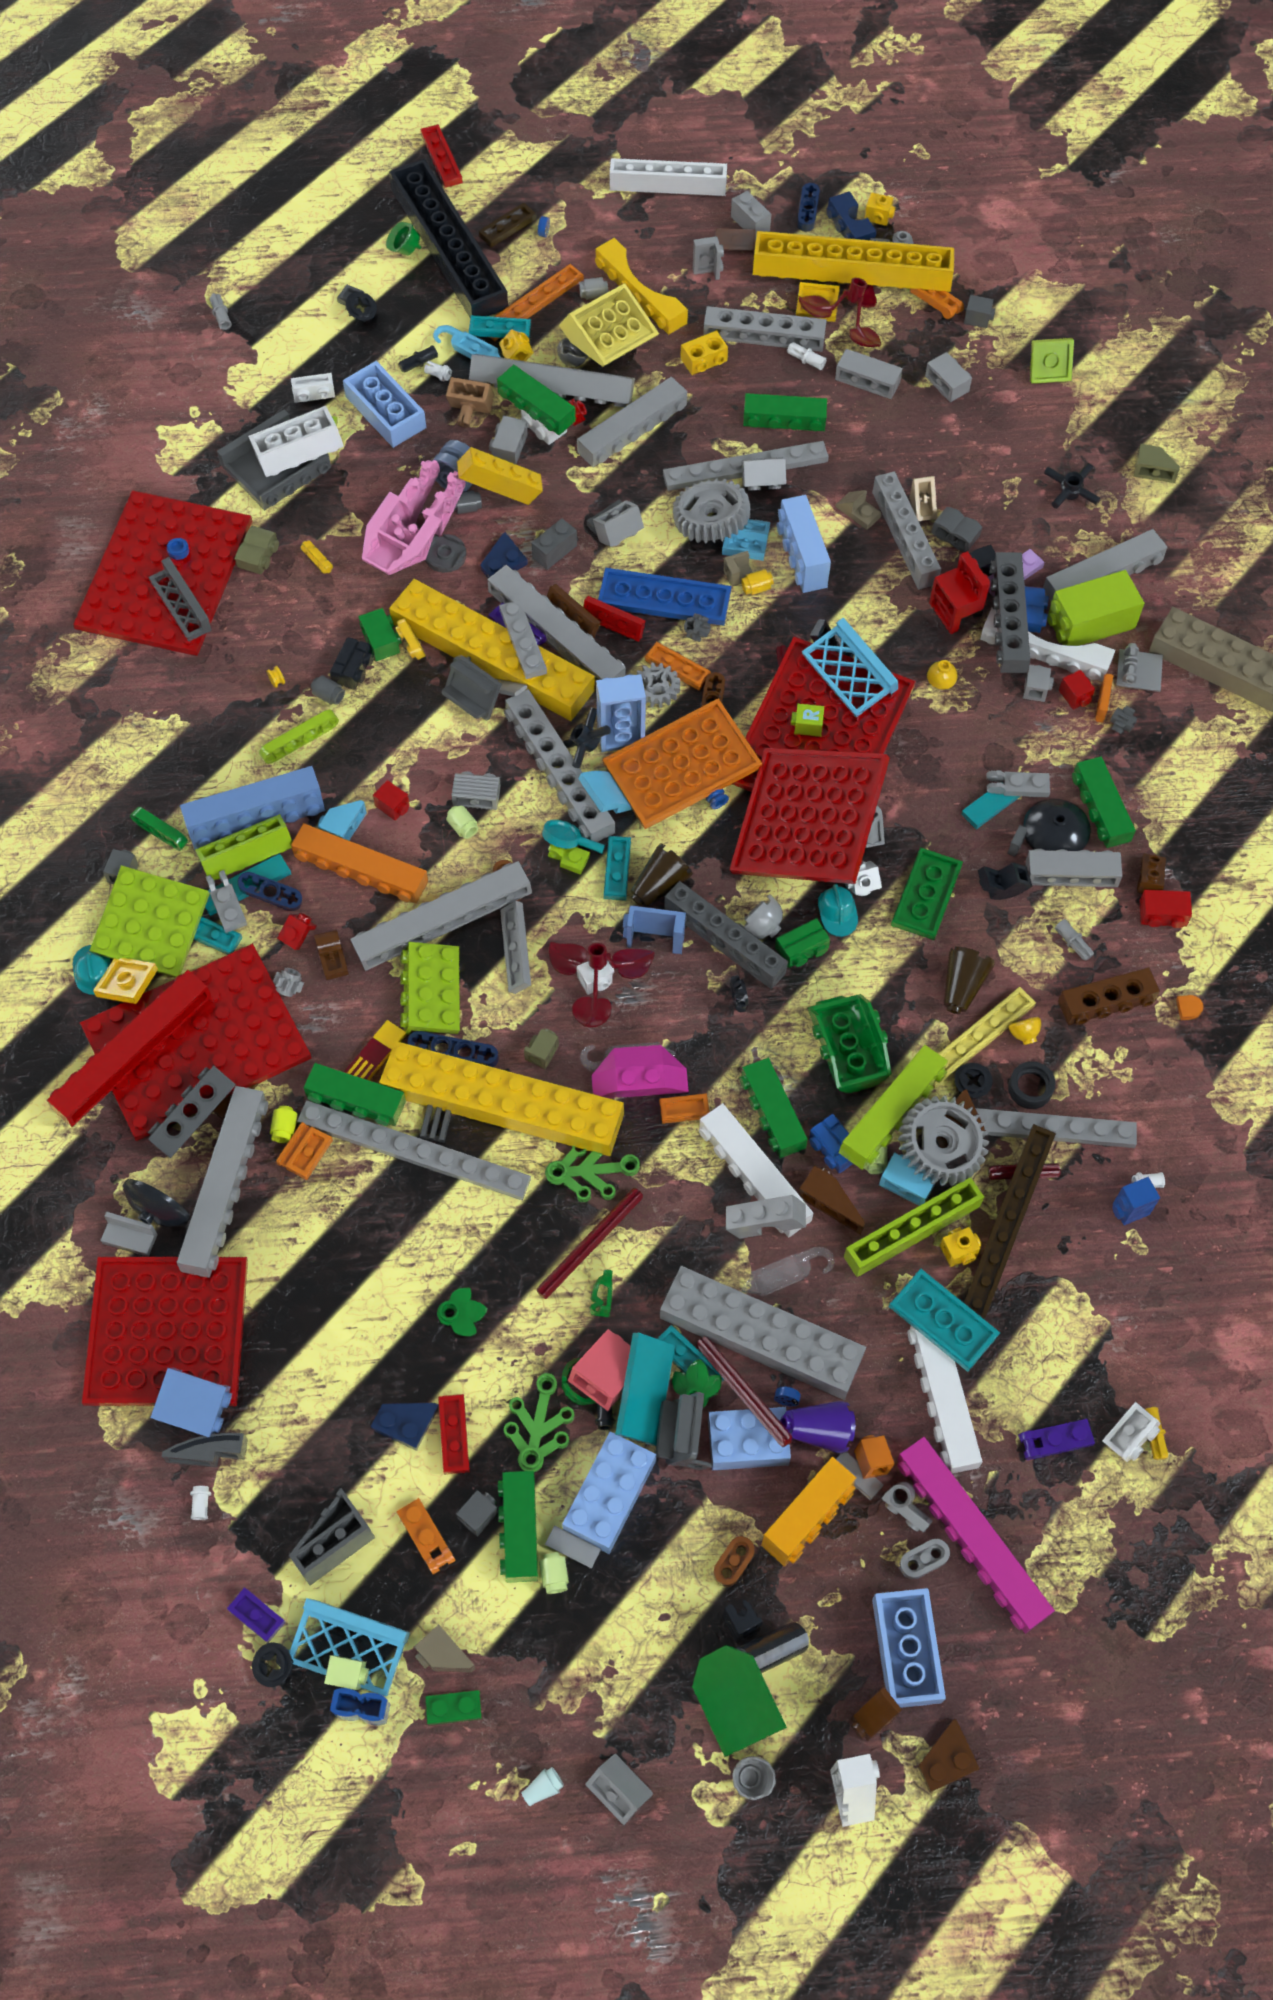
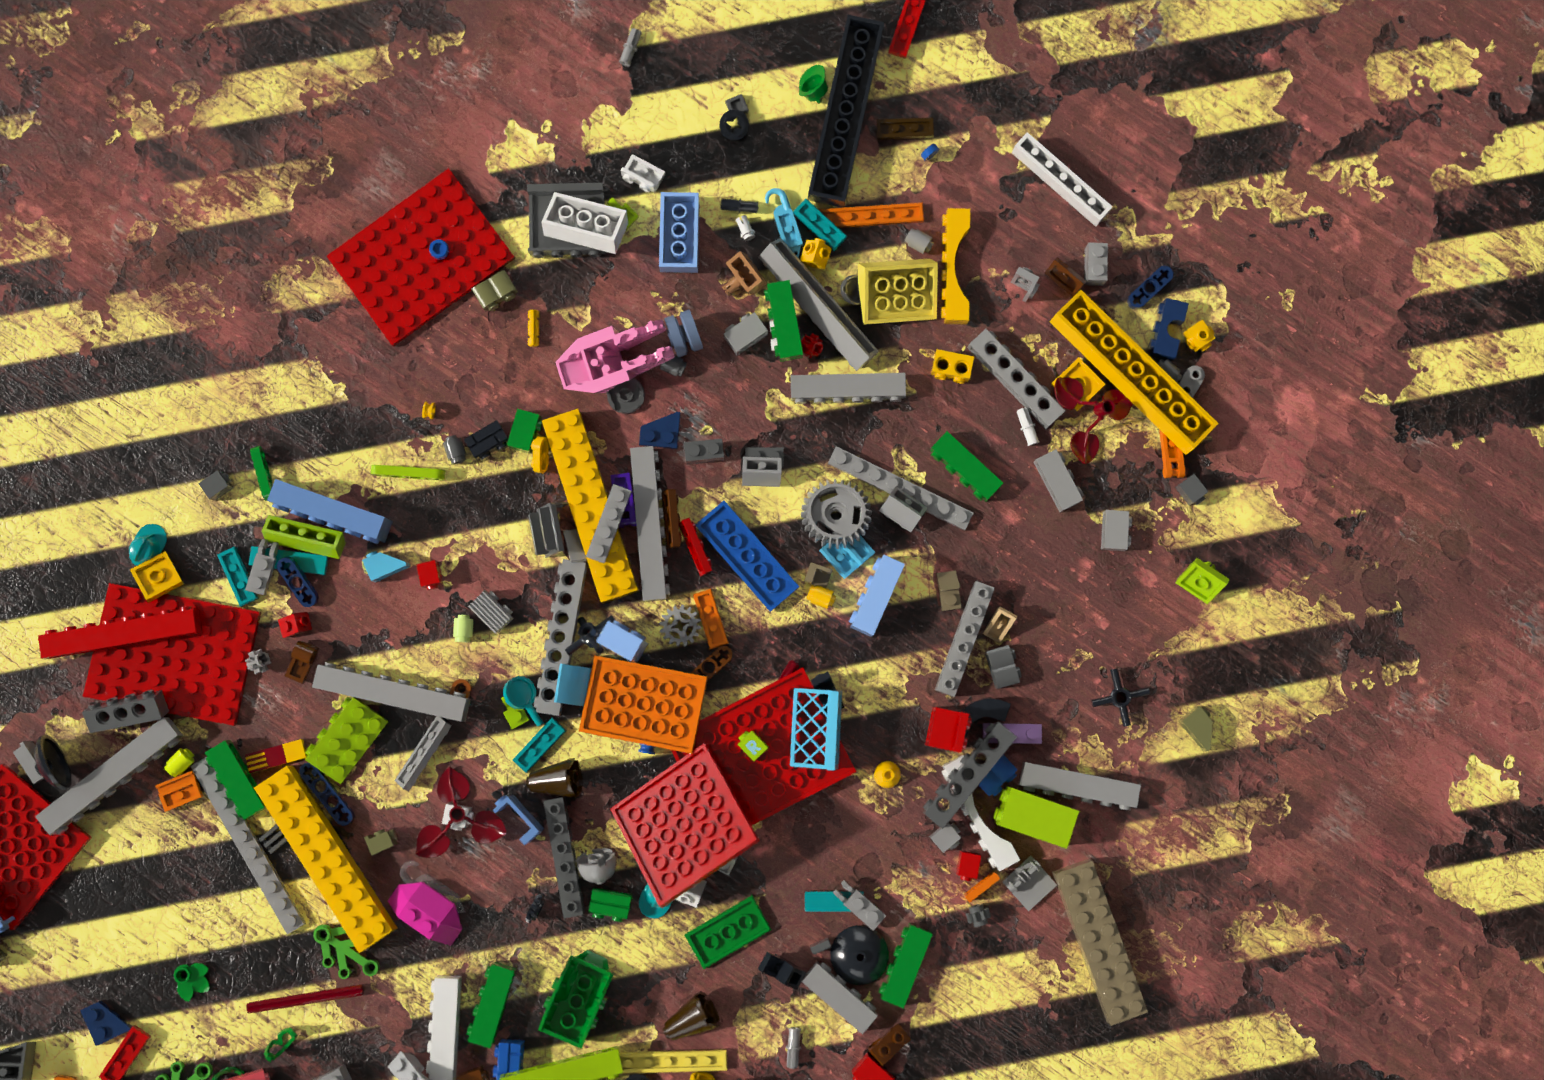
camera: 40 degrees right, 20 degrees up
lime plate [90,865,210,978] -> none
dark grey fence [149,557,212,642] -> none
orange brick [291,823,428,904] -> none
yellow brick [457,447,543,505] -> none
orange tile [659,1093,710,1124] -> none
dark grey gear [684,613,711,642] -> none

